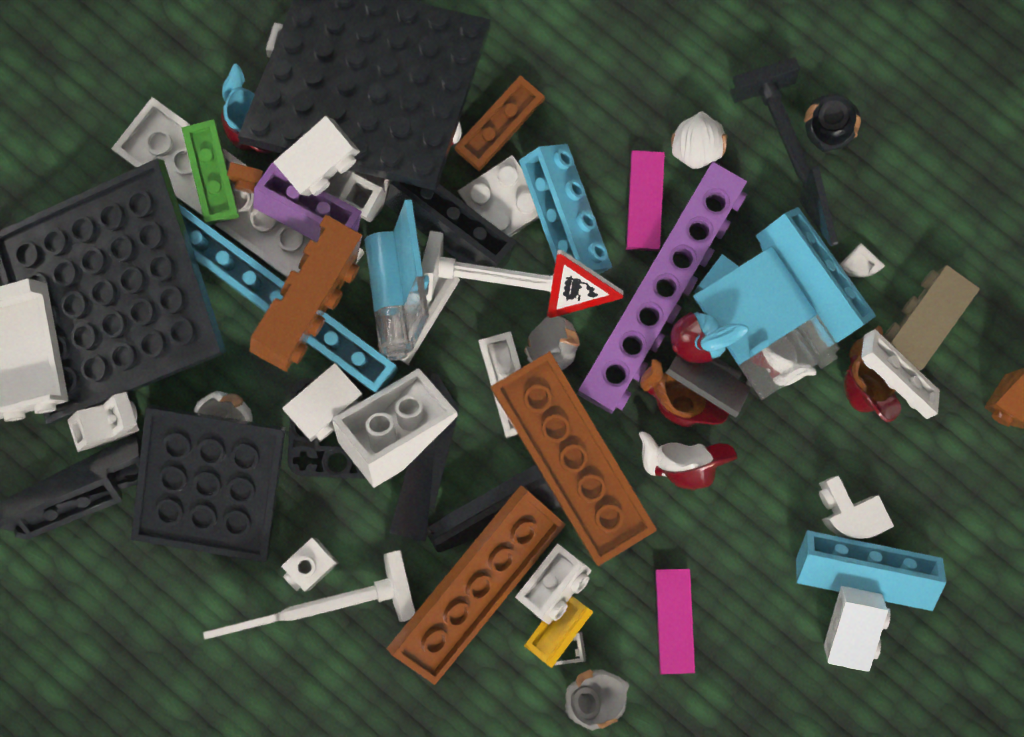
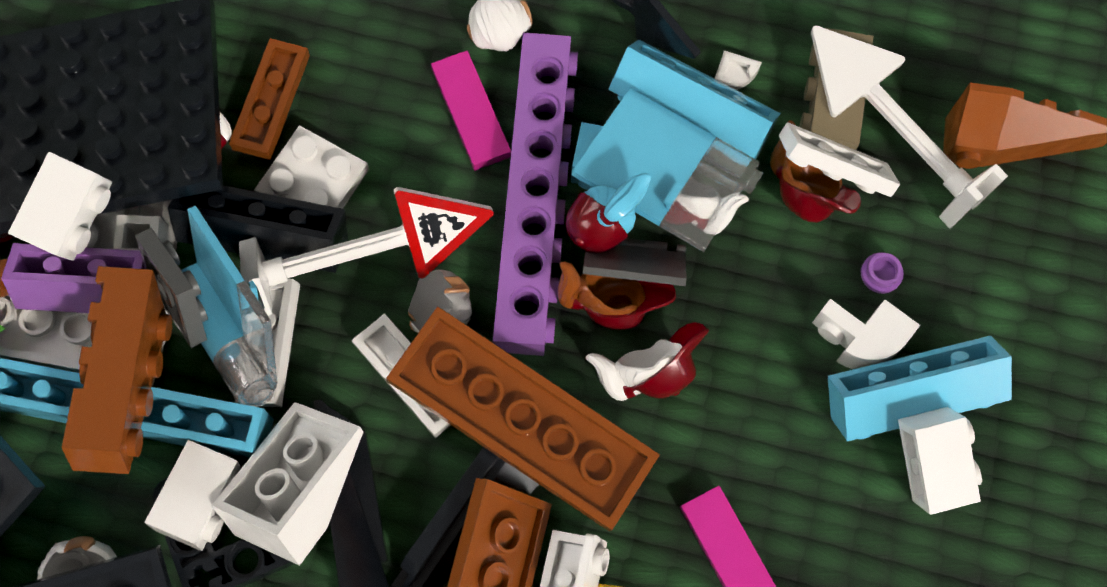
camera: 25 degrees left, 10 degrees down
medium azure brick [519,144,612,274] -> none
none -> dark grey plate [135,228,208,348]
none -> white piece [811,26,1008,229]
none -> medium lavender plate [861,252,904,294]

